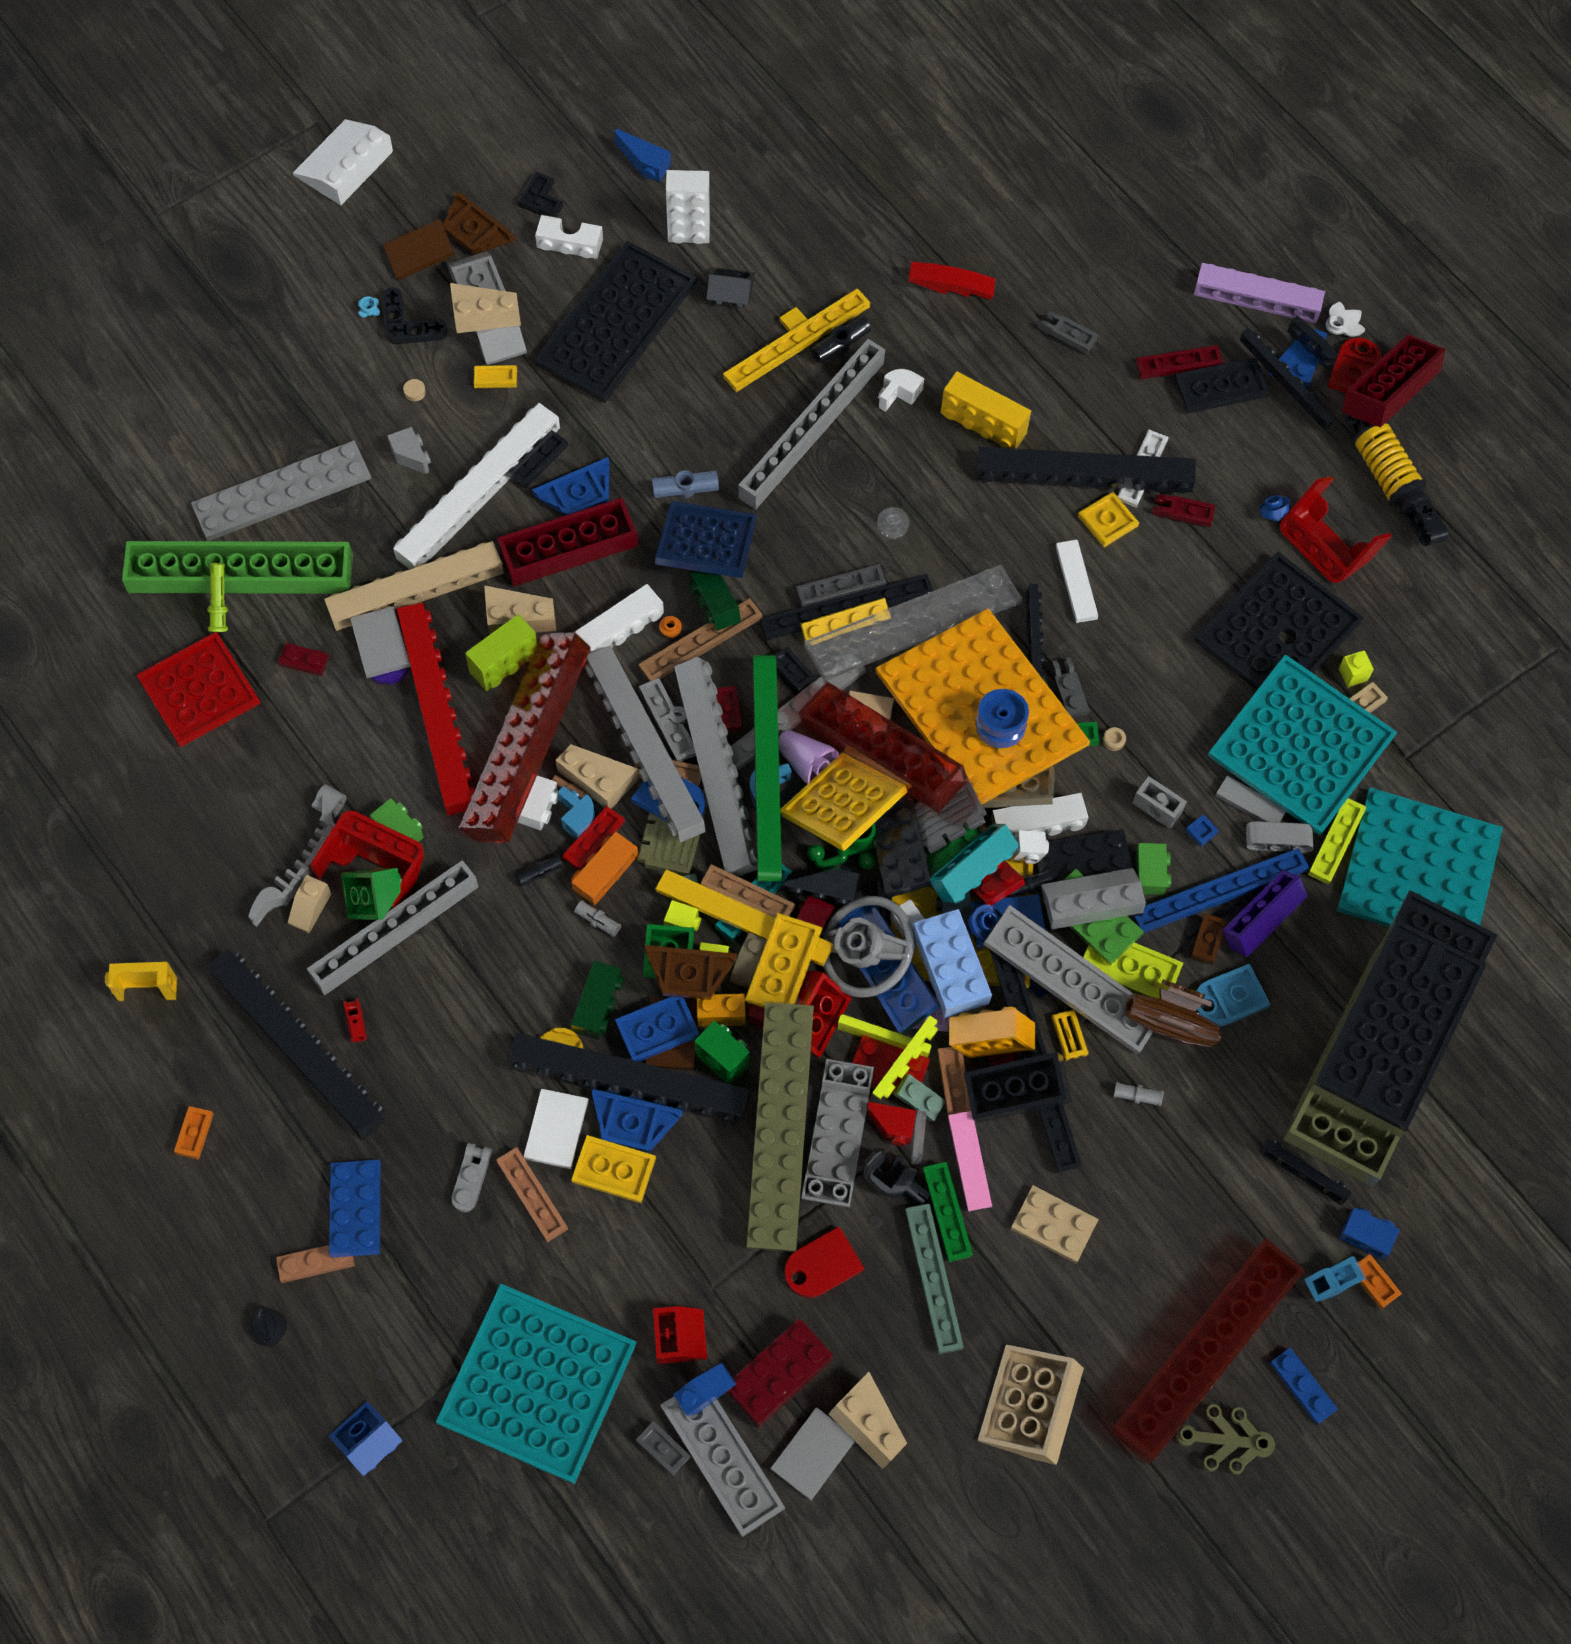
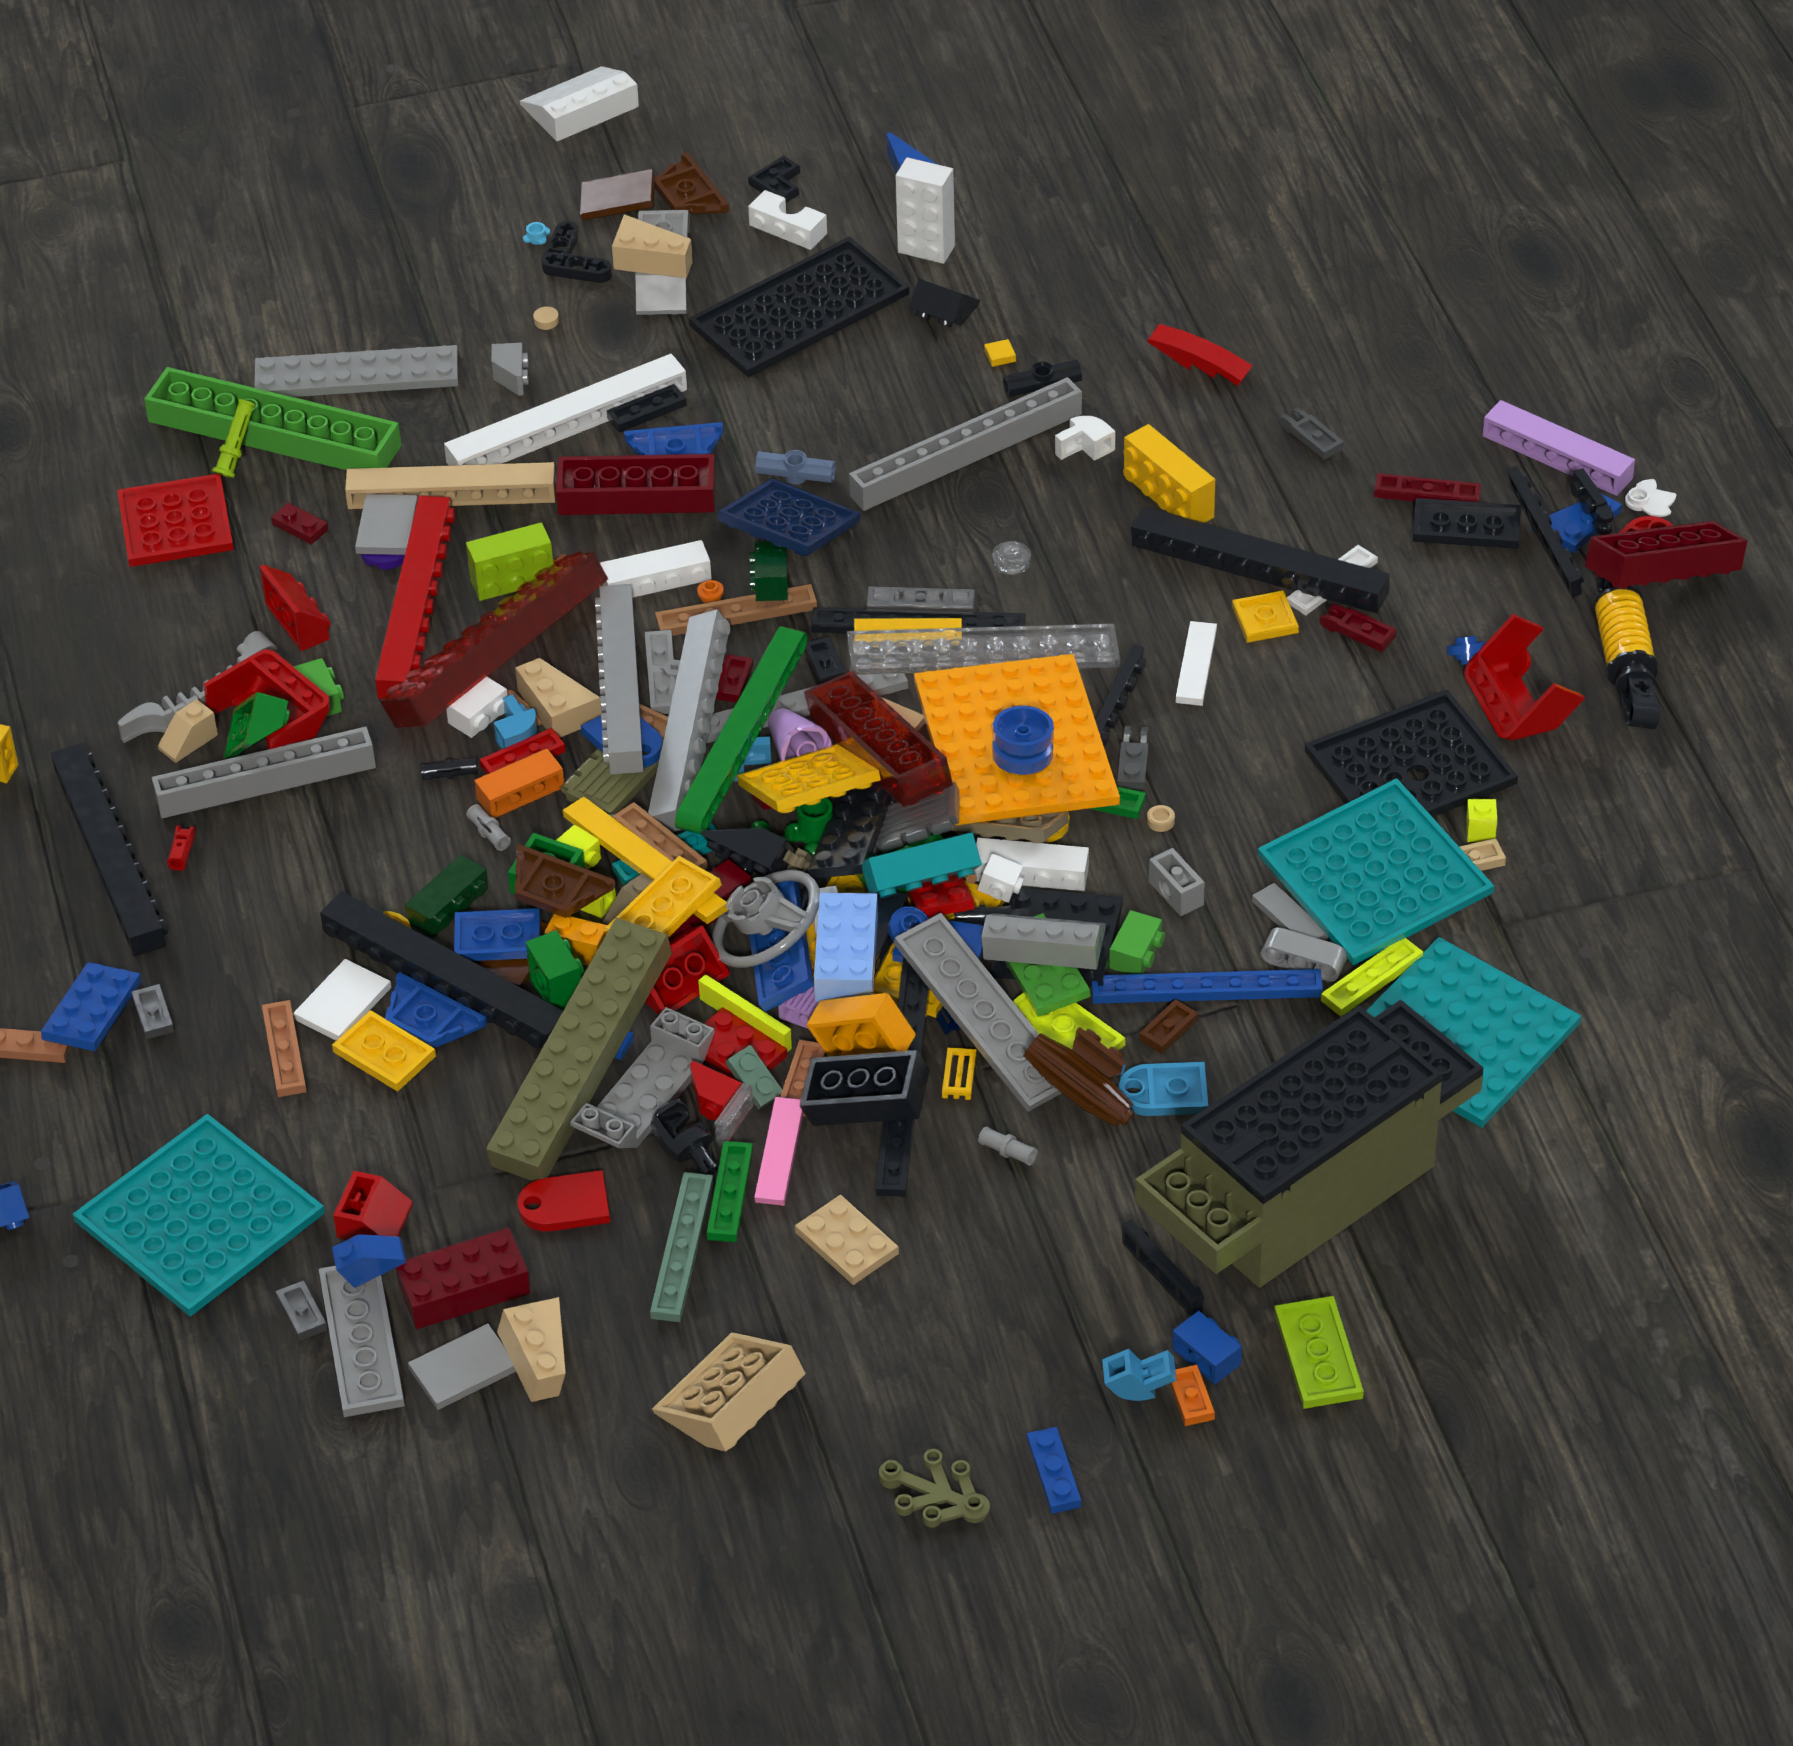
camera: 25 degrees right, 20 degrees down
light grey plate [452,1143,492,1212] -> none
yellow tile [474,365,517,388] -> none
tan wedge [484,586,556,635] -> none
yellow plate [723,288,870,392] -> none
neon yellow plate [873,1016,938,1100] -> none
clear red brick [1109,1238,1305,1465] -> none
blue plate [1185,814,1219,847] -> none
dark purple brick [1222,870,1307,957] -> none
none -> flat silver plate [132,984,174,1039]
none -> red slope [259,565,331,651]
none -> dark tan plate [783,848,813,884]
none -> lime plate [1274,1296,1364,1409]

